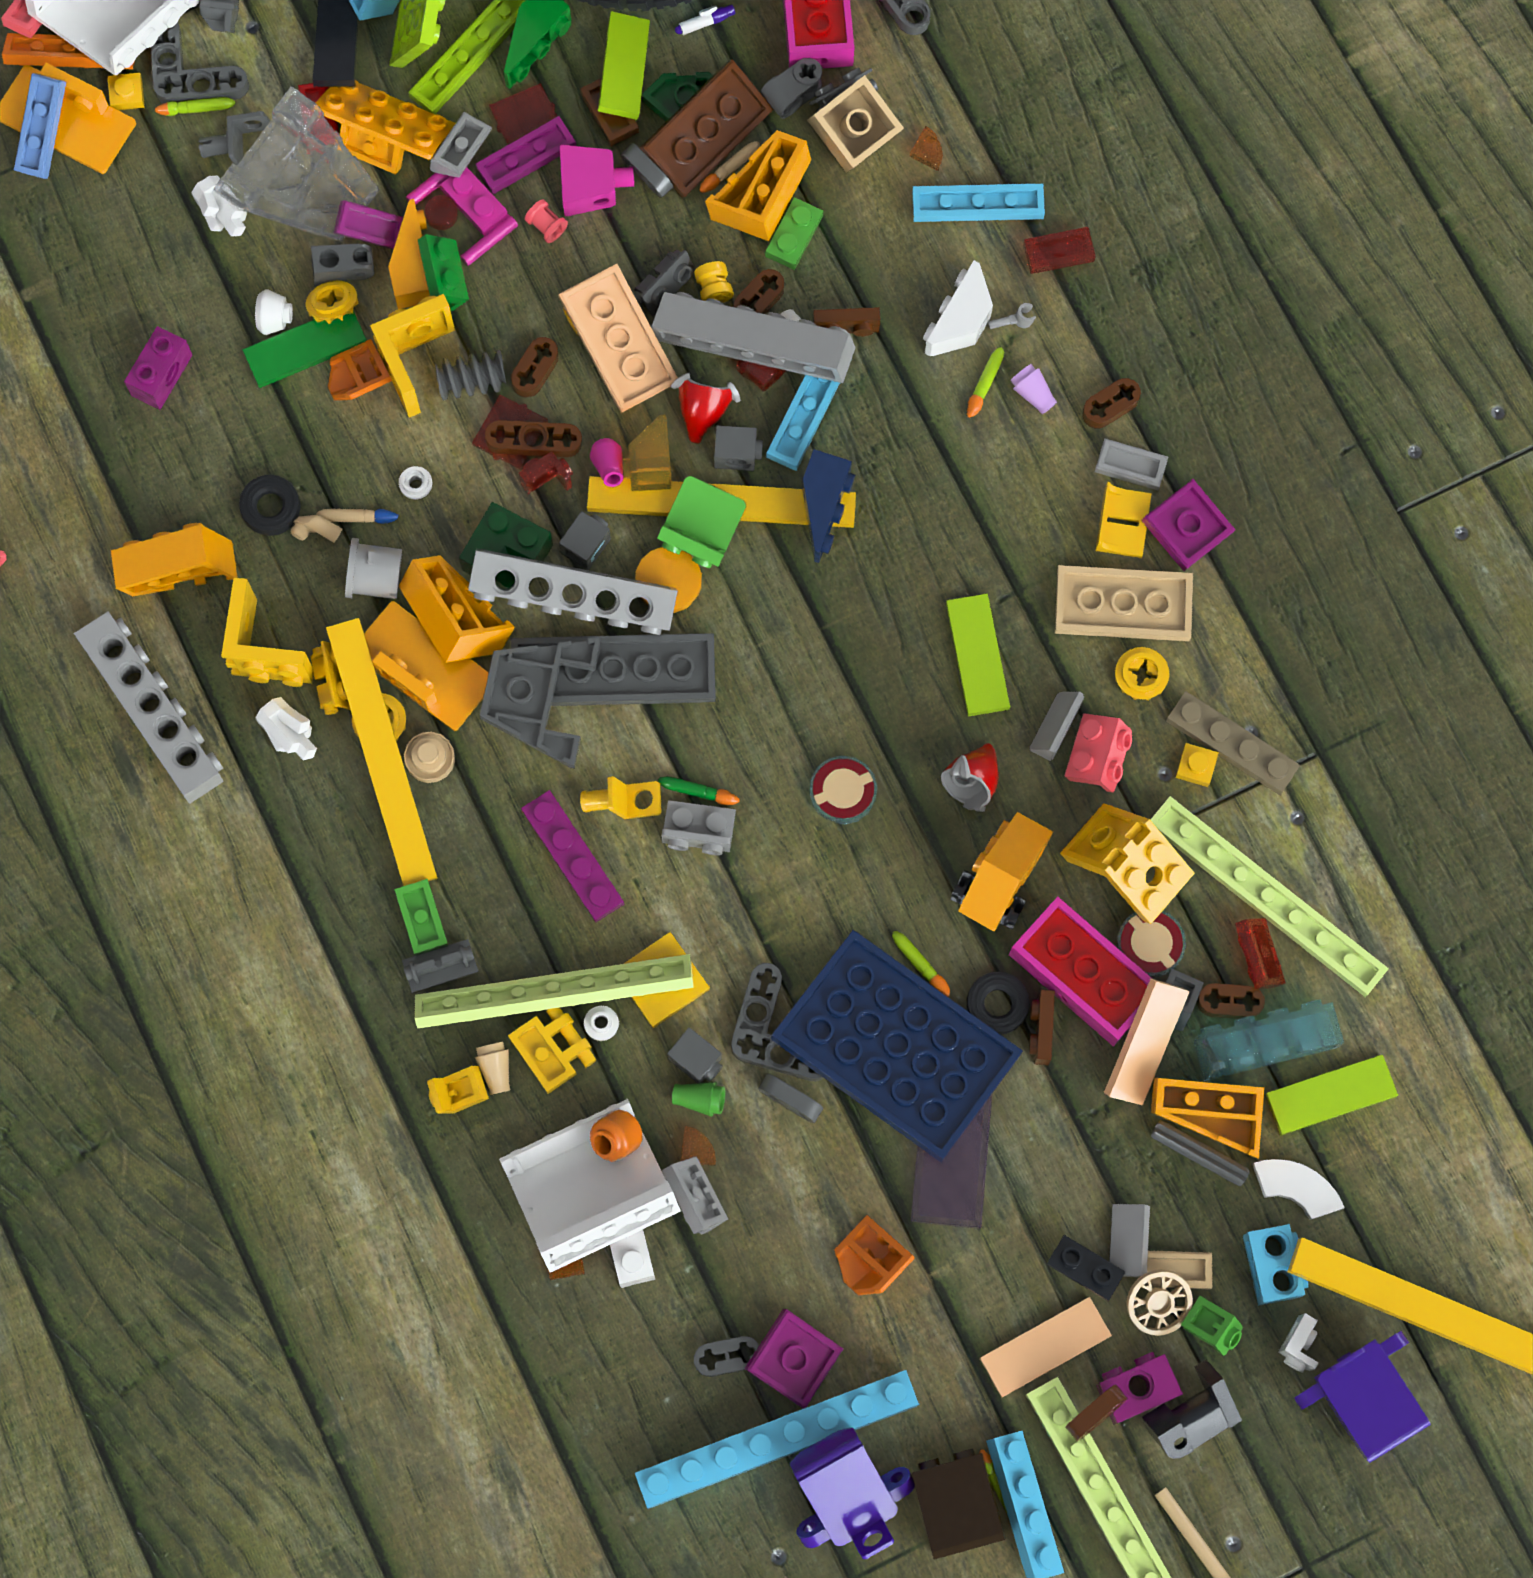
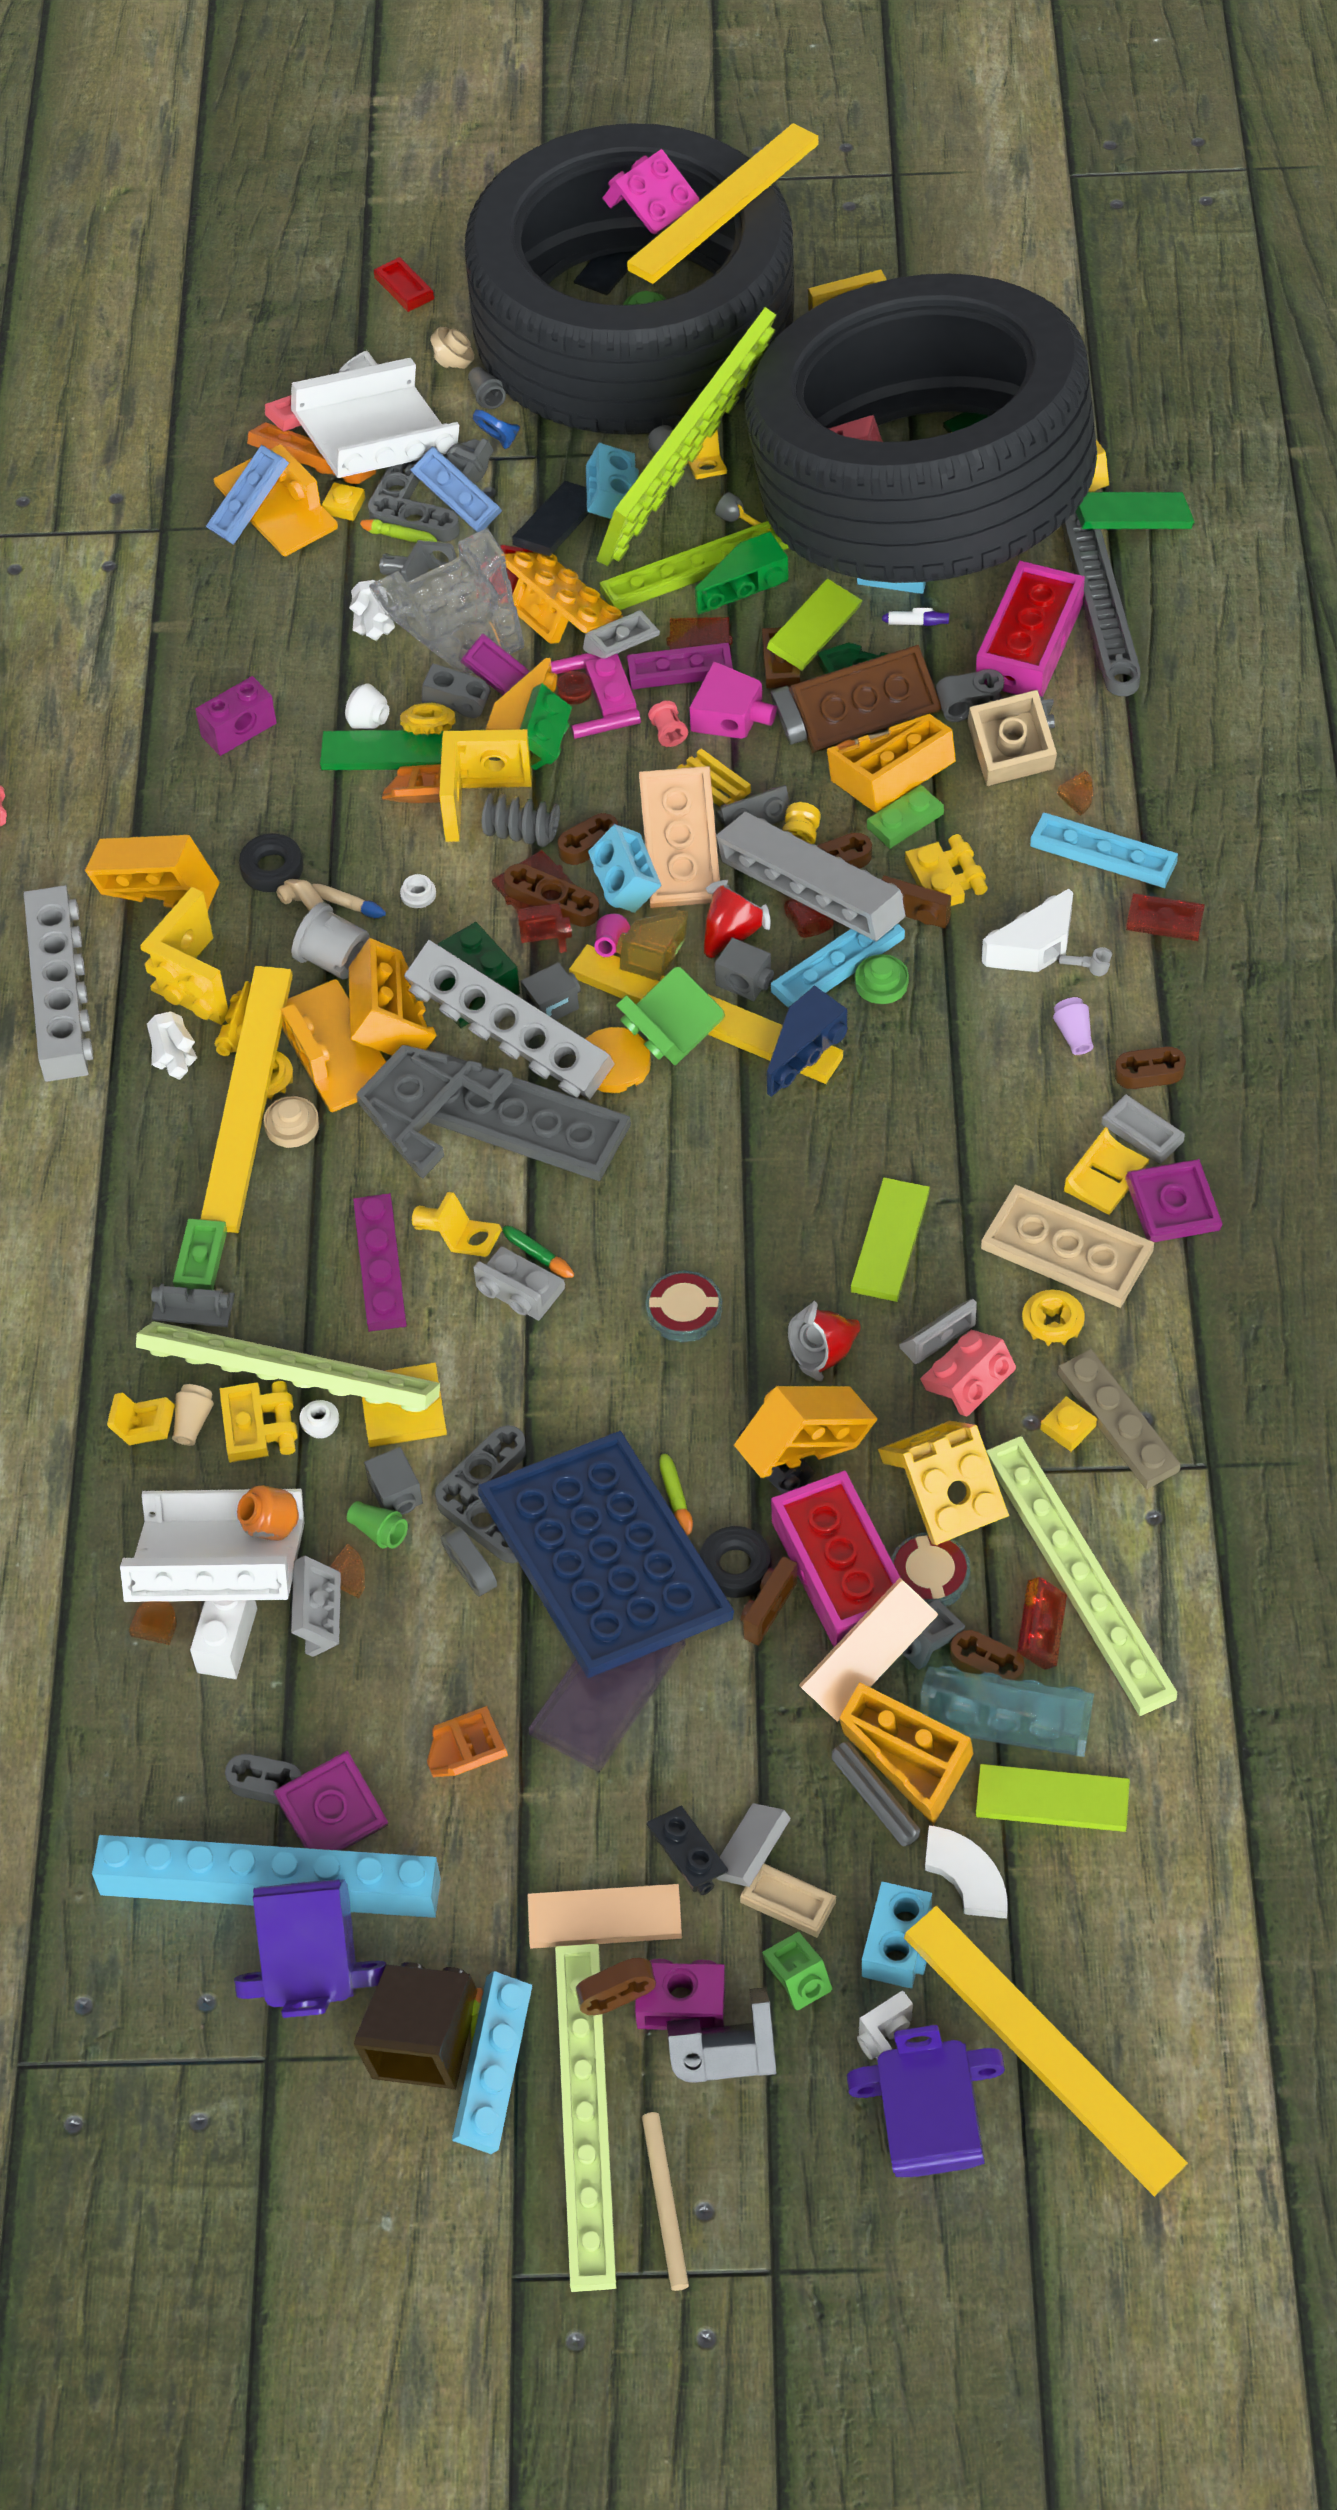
camera: 30 degrees right, 20 degrees down
lime piece [966,347,1004,418] -> none
tan wheel [1126,1269,1193,1336] -> none
none -> medium blue tile [411,446,502,535]
none -> medium azure brick [588,824,662,913]
none -> yellow tile [677,748,751,807]
none -> bright green plate [855,954,909,1004]
none -> yellow plate [905,834,988,906]

